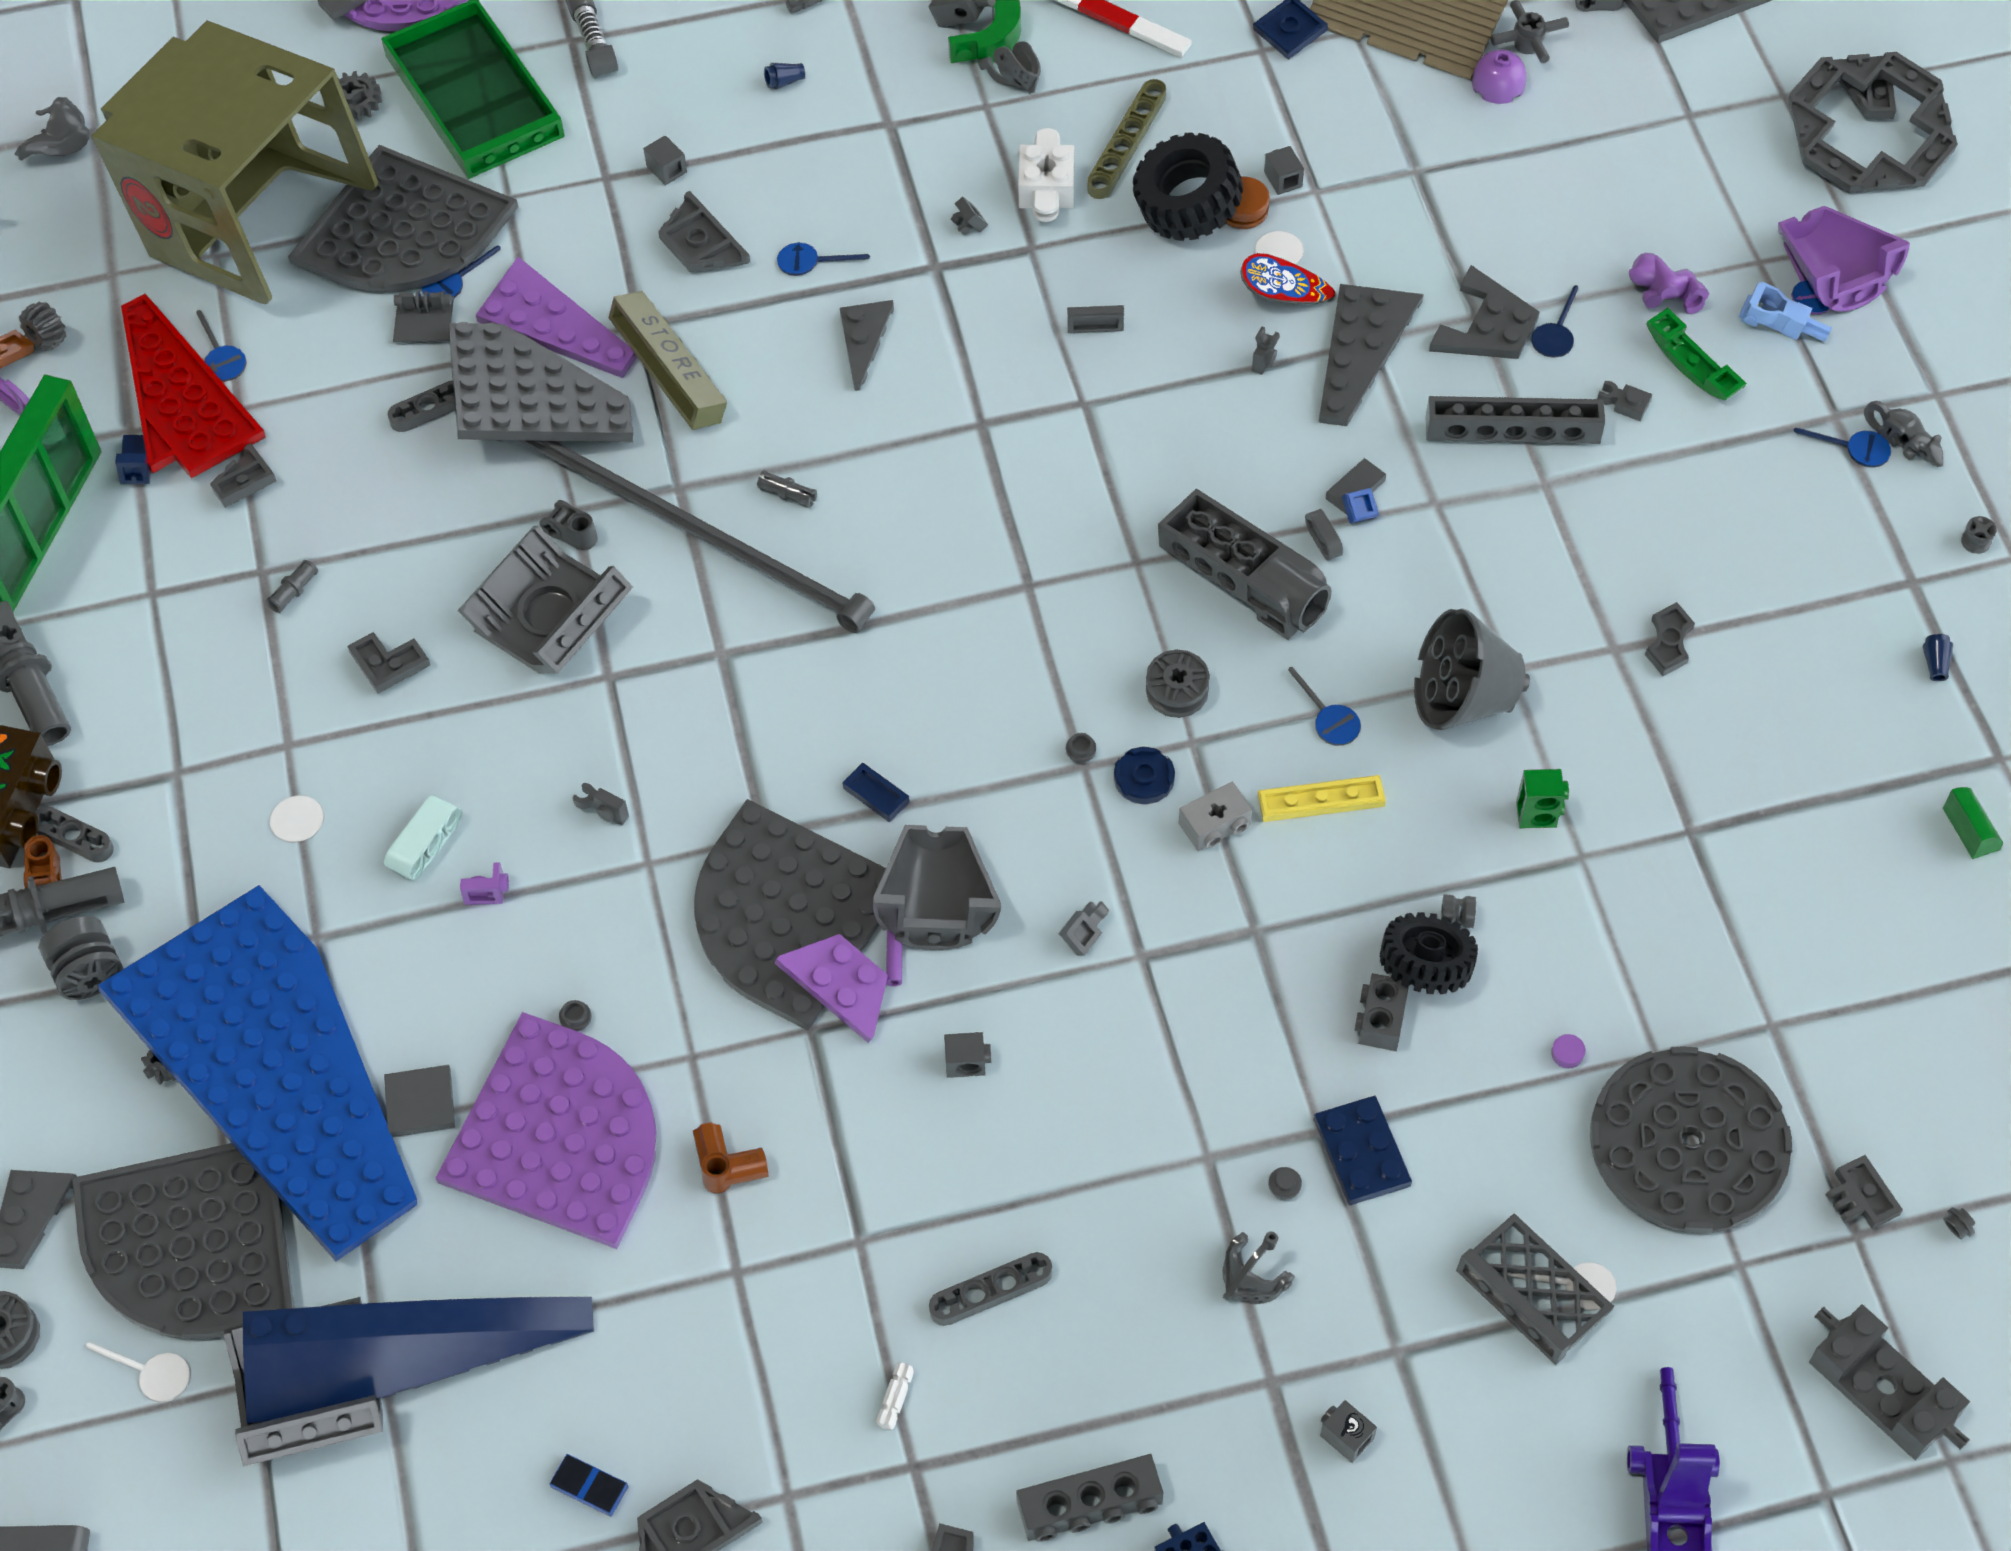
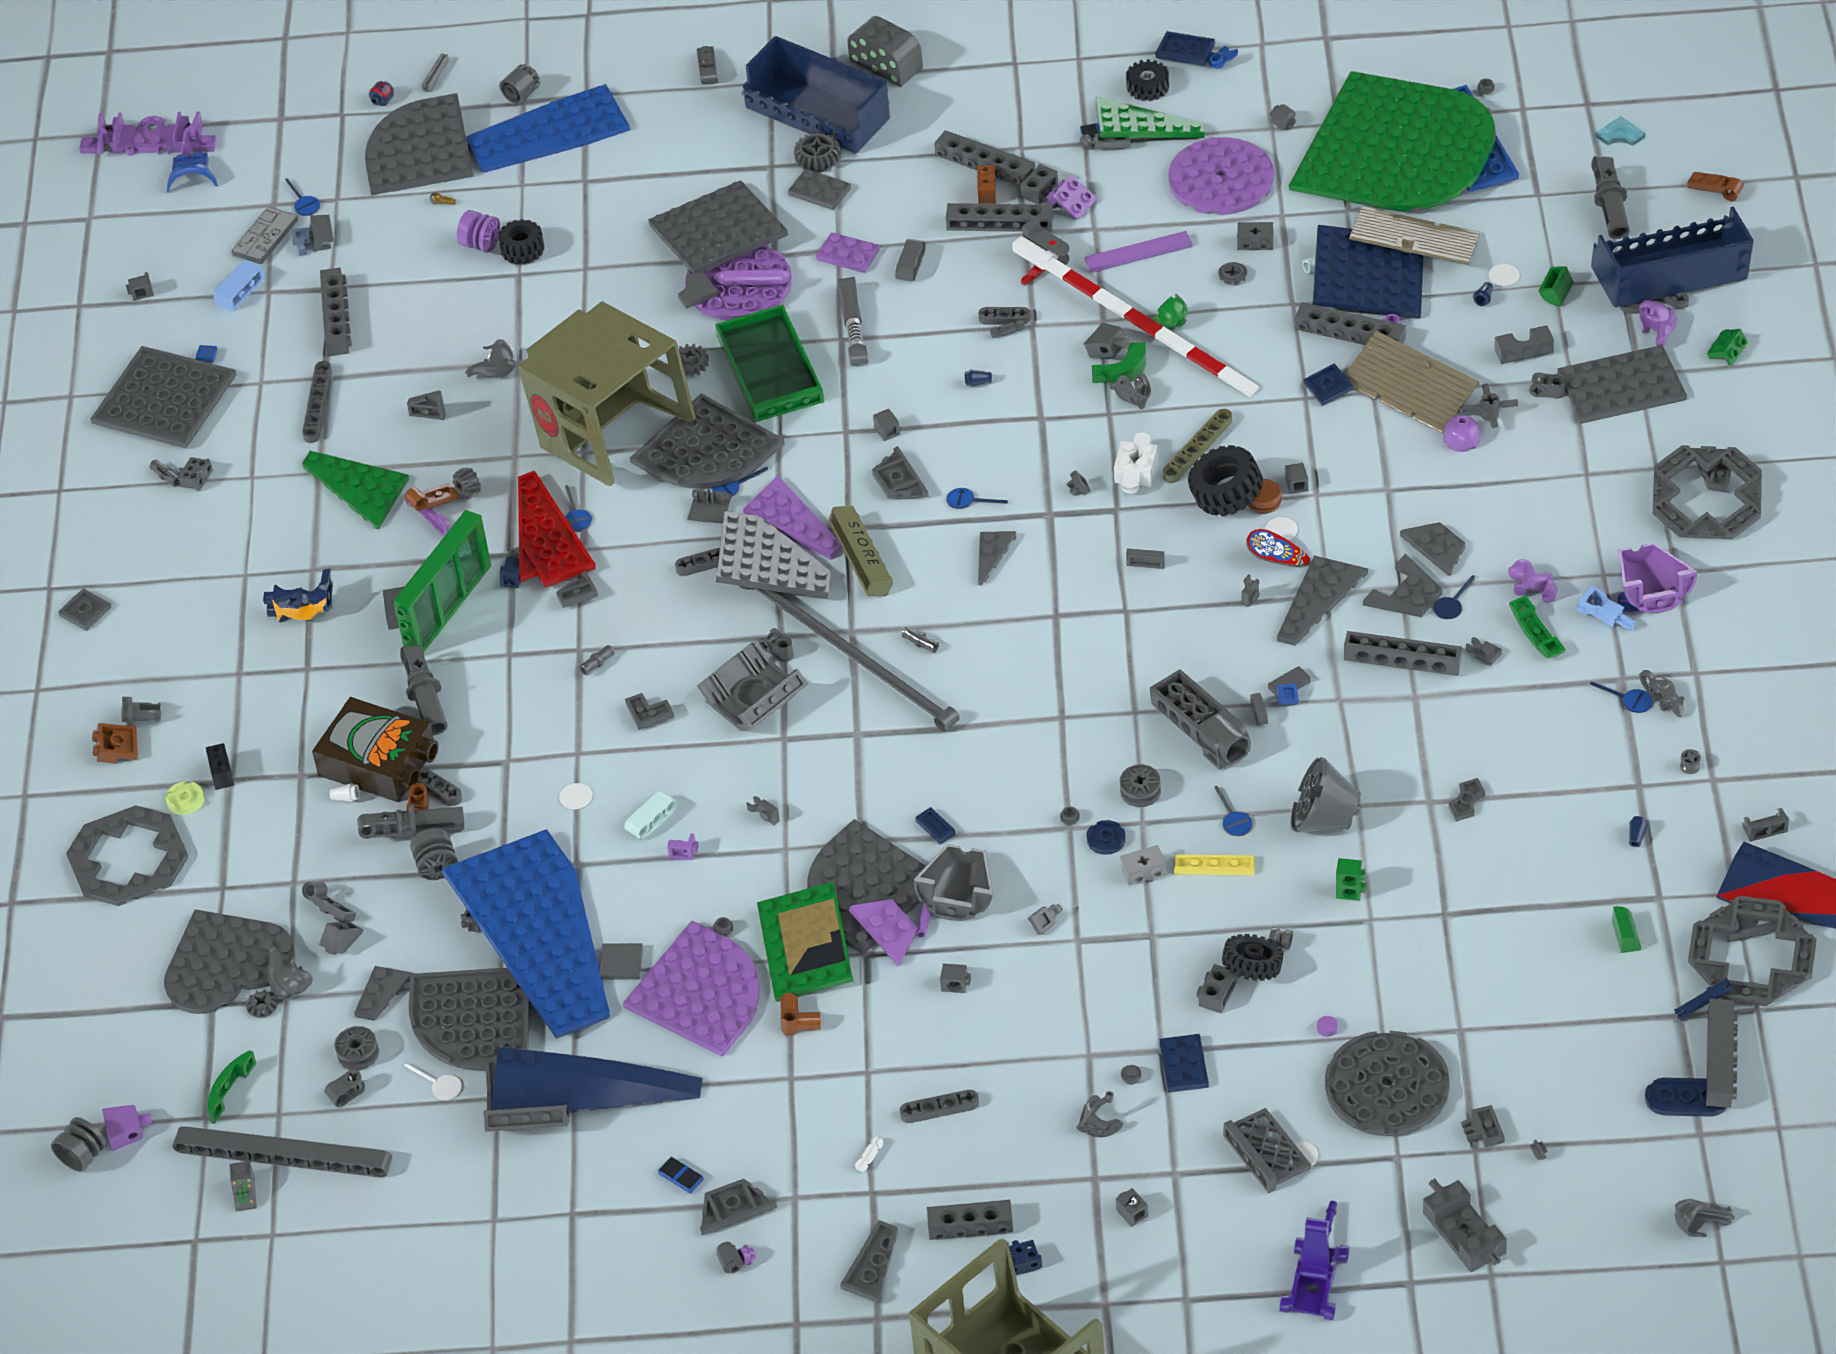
camera: 15 degrees right, 10 degrees down
none -> plate [757,882,854,1002]
none -> dark grey wing [1400,522,1465,576]

